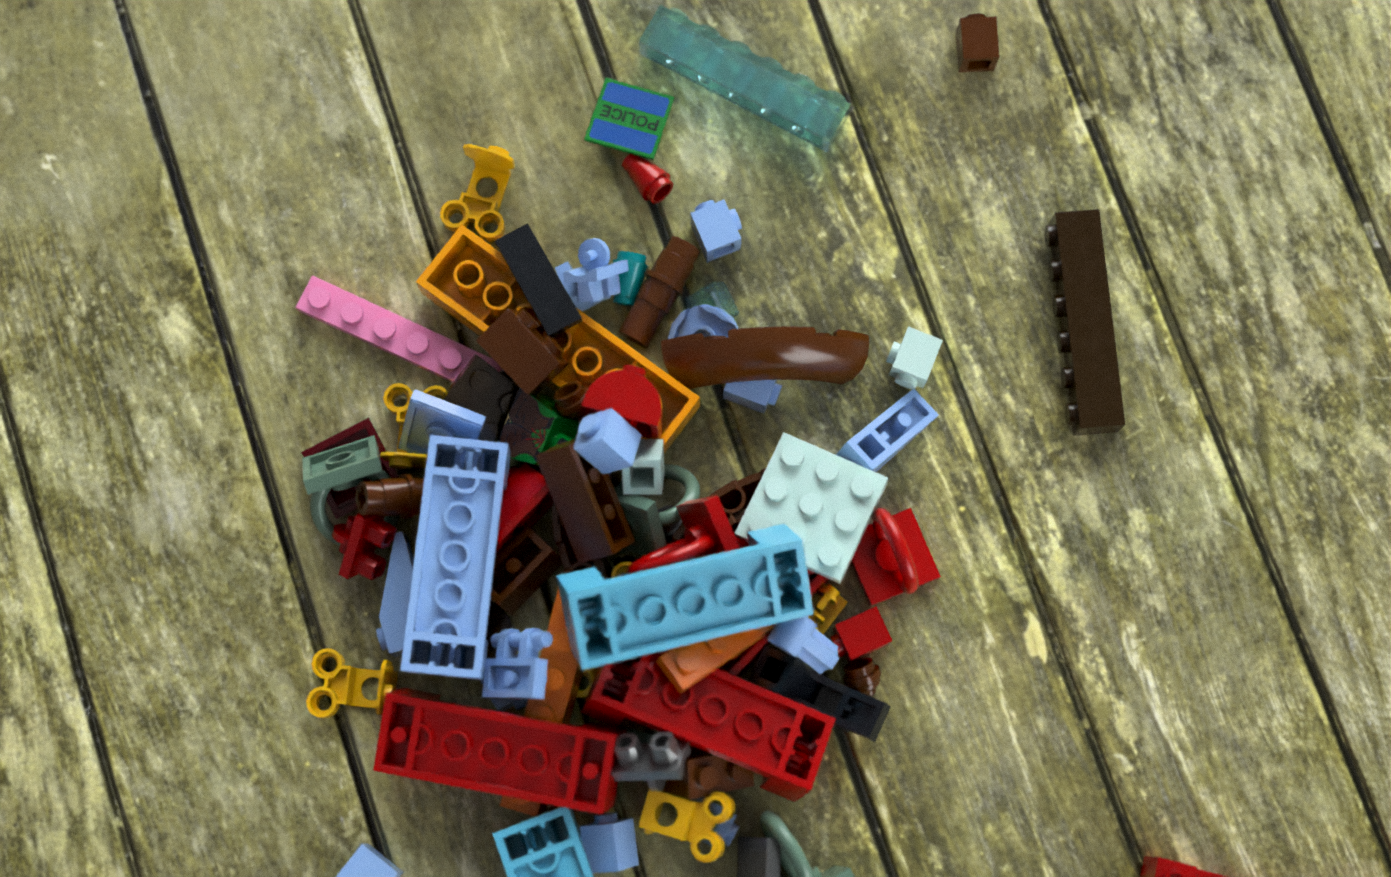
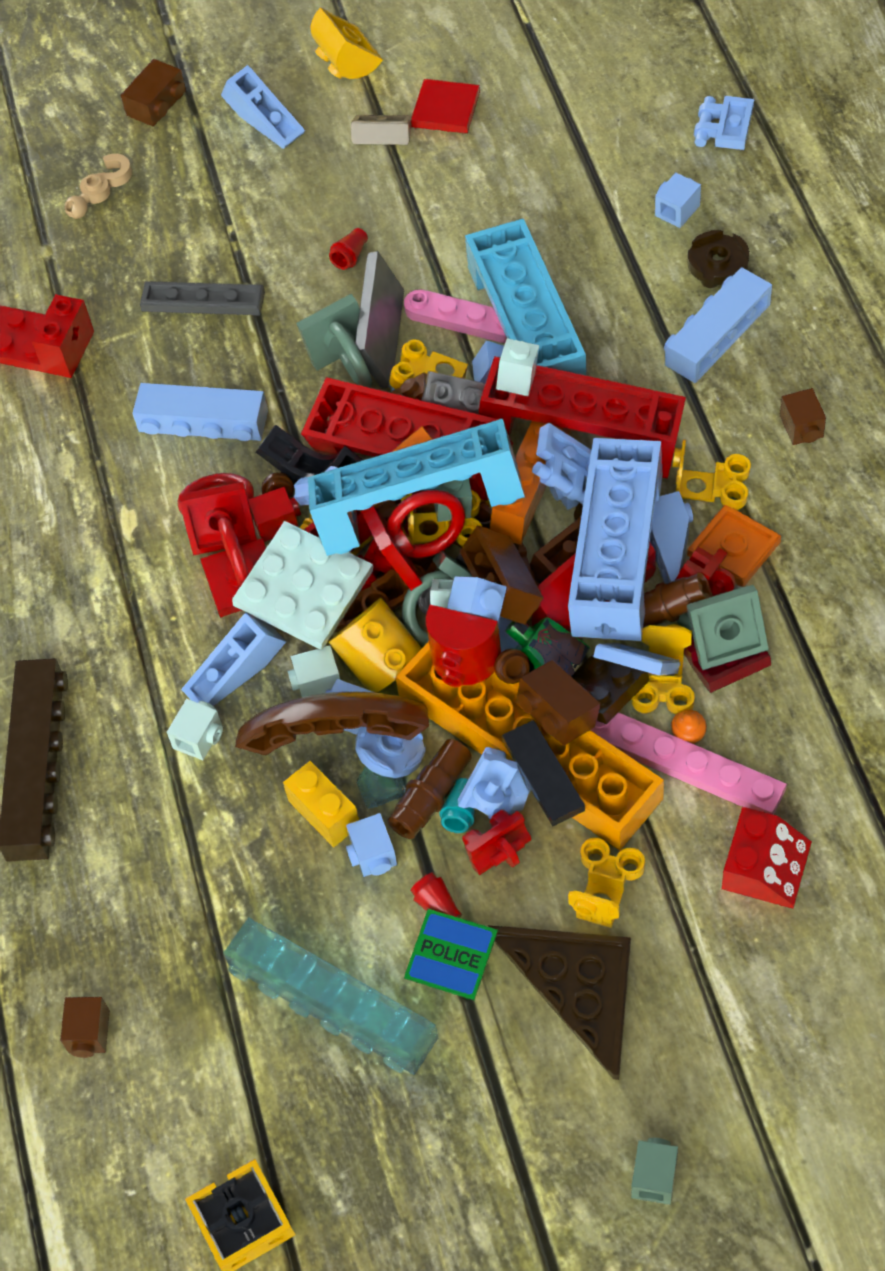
camera: 170 degrees left, 20 degrees down
none -> light blue brick [132,383,268,441]
none -> red tile [177,473,257,556]
none -> yellow brick [283,761,359,848]
none -> light aqua brick [288,645,340,697]
none -> yellow brick [328,598,422,693]
none -> red hips [462,809,532,876]
none -> dark brown tile [488,925,631,1080]
none -> light aqua brick [496,338,539,396]
none -> orange plate [671,710,707,744]
none -> orange tile [687,505,781,587]
none -> red slope [722,806,812,909]
none -> reddish brown brick [780,388,826,445]

